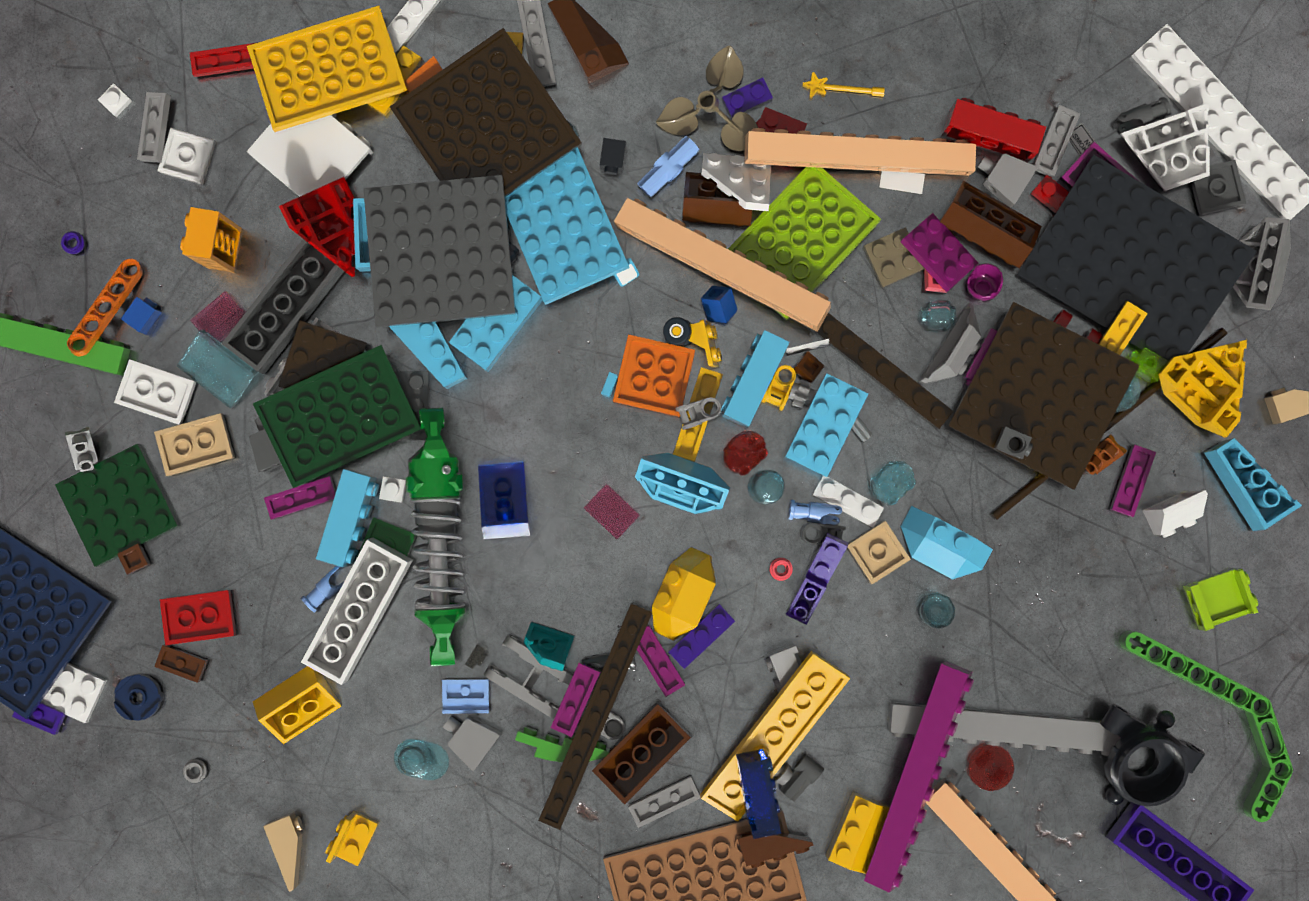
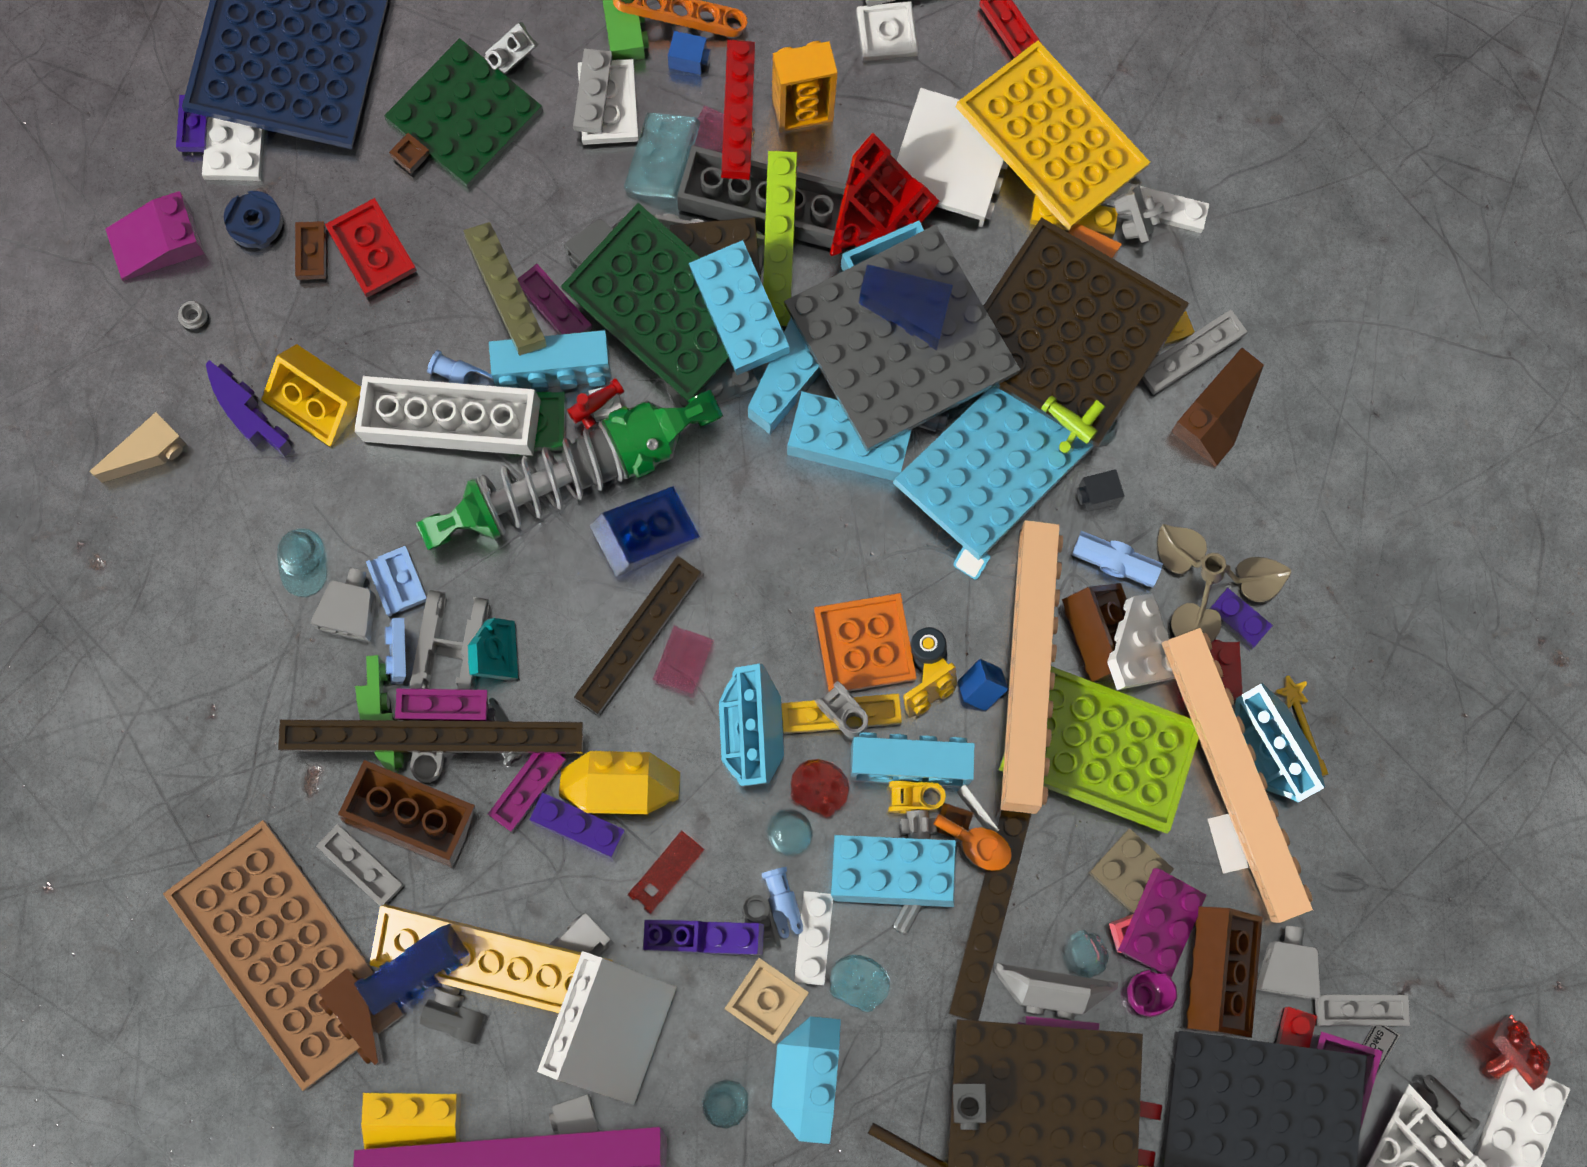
camera: 60 degrees right, 10 degrees down
tan plate [154,413,235,476] -> none
yellow bracket [325,811,379,866] -> none
clear smoke plate [465,643,488,669] -> none
medium azure tile [601,372,618,398] -> none
coral plate [769,558,793,581] -> none
red brick [942,98,1046,163] -> none
none -> magenta slope [105,191,205,281]
none -> dark purple slope [206,360,293,457]
none -> light blue plate [385,618,406,685]
none -> olive plate [463,222,547,356]
none -> white panel [537,951,677,1105]
none -> red piece [567,378,624,431]
none -> light grey plate [573,49,612,134]
none -> dark brown plate [574,555,701,716]
none -> clear red plate [627,830,705,915]
none -> medium azure brick [689,240,790,375]
none -> red plate [721,40,755,180]
none -> lime plate [763,151,798,326]
none -> clear blue wedge [859,264,953,351]
none -> orange piece [933,814,1012,871]
none -> lime piece [1041,395,1105,454]
none -> light grey hips [1114,184,1165,243]
none -> medium azure wedge [1234,683,1325,802]
none -> clear red plate [1486,1014,1551,1091]

